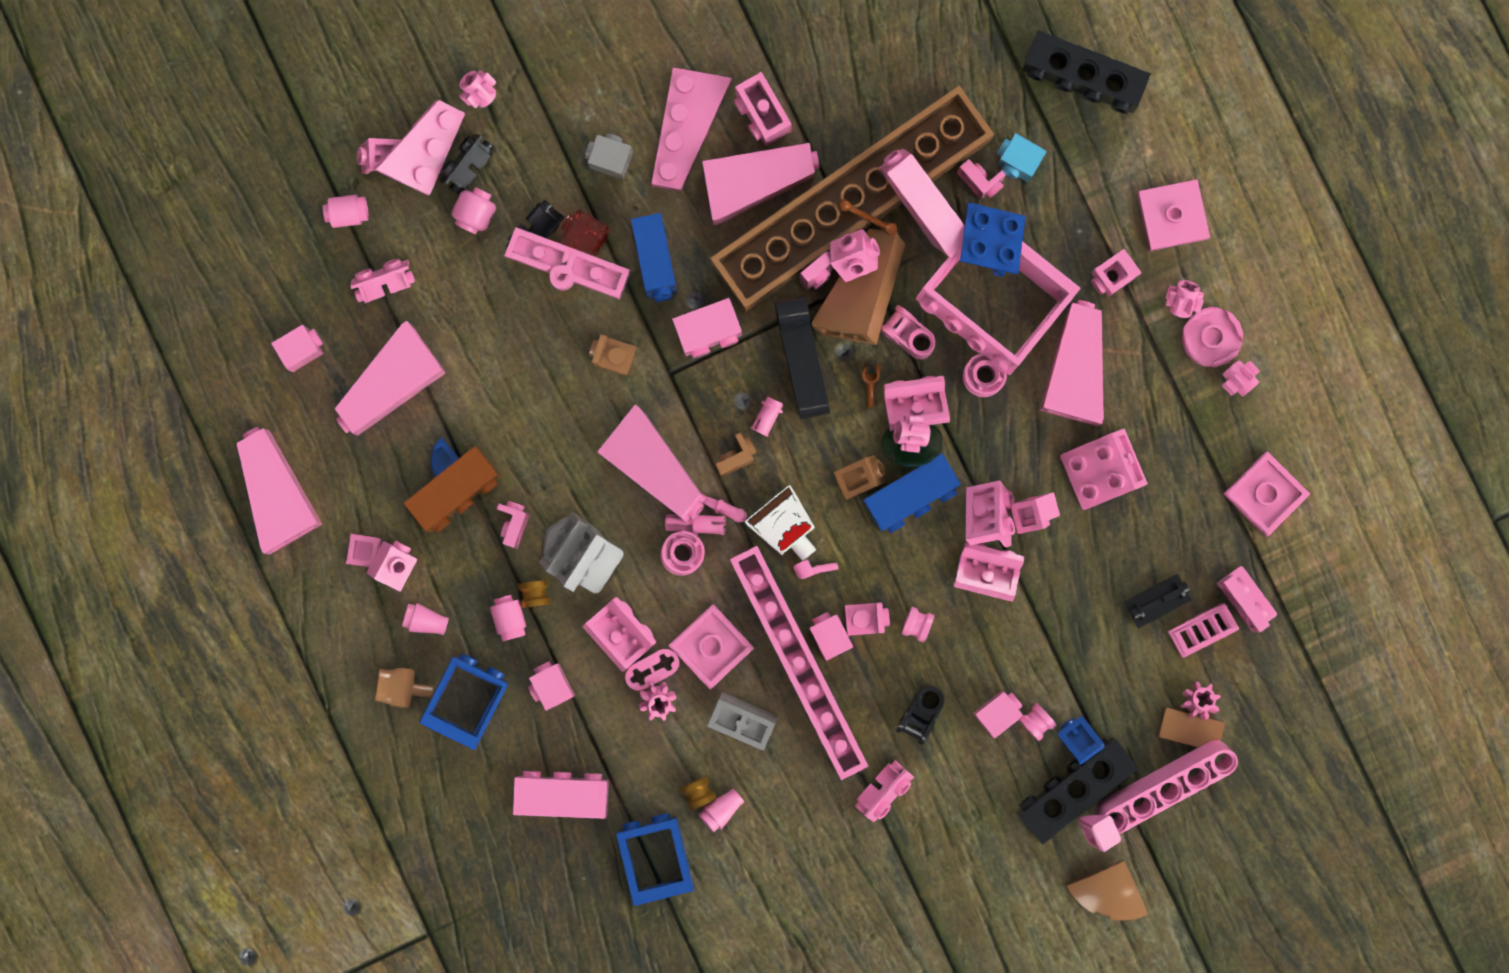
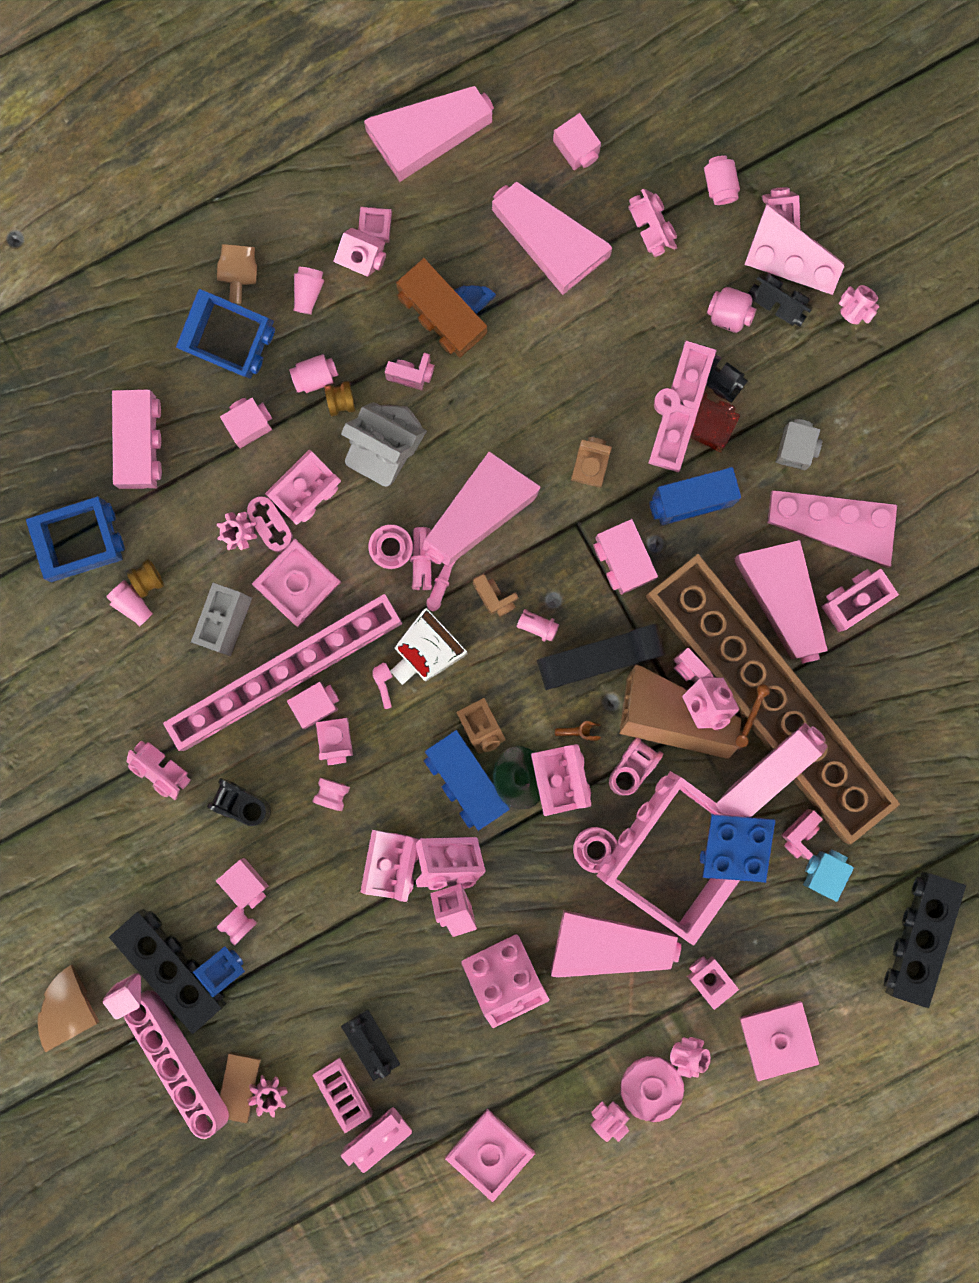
camera: 85 degrees right, 0 degrees up
bright pink gear [893,415,930,453] -> none

